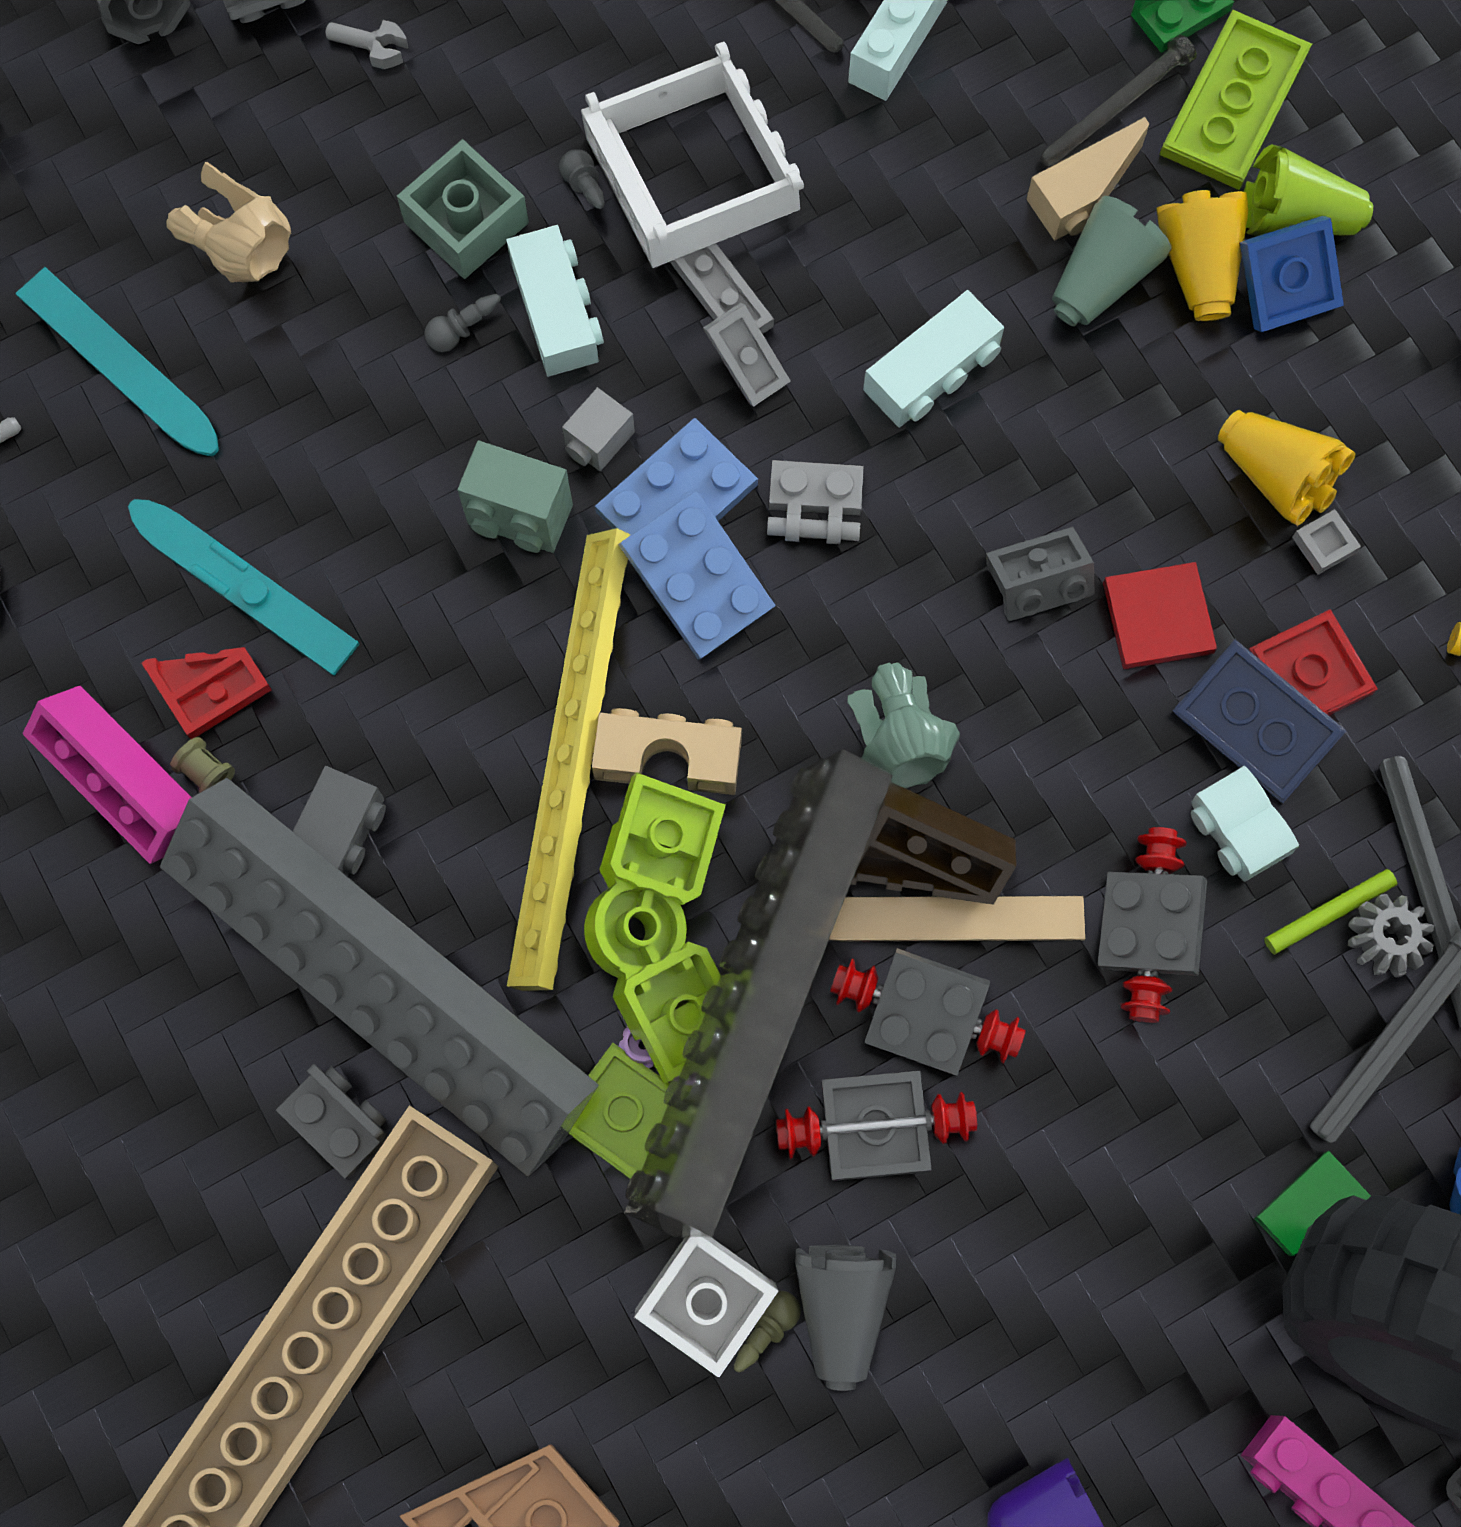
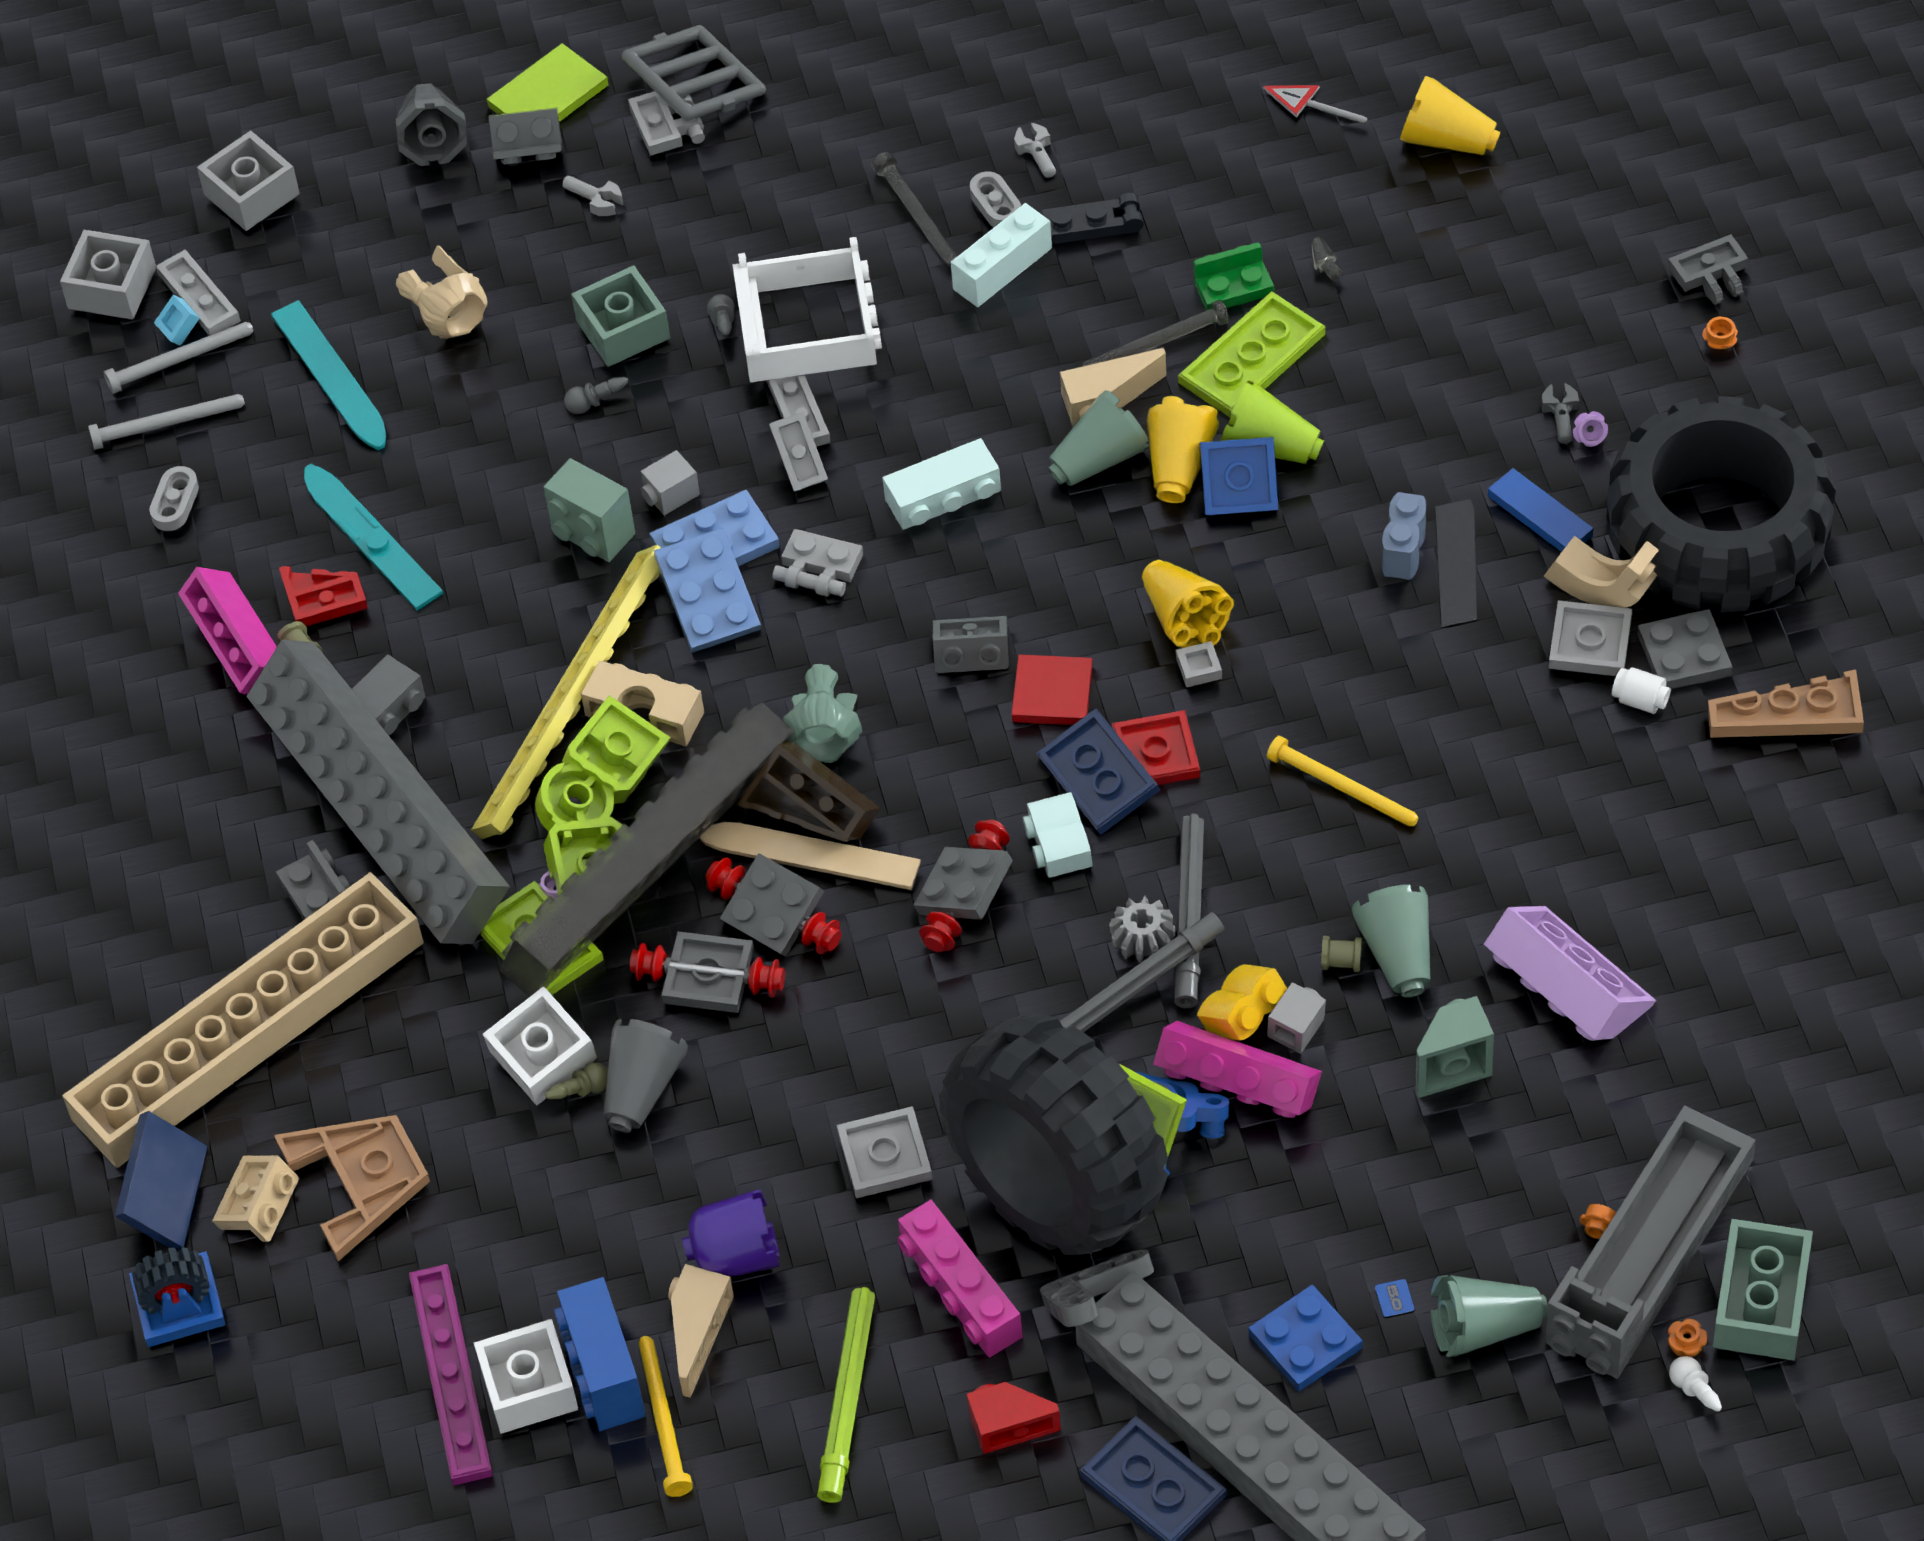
camera: 20 degrees right, 20 degrees down
light aqua brick [506,225,604,377] -> none
lime bar [1264,869,1397,955] -> none
none -> light grey plate [837,1106,933,1198]

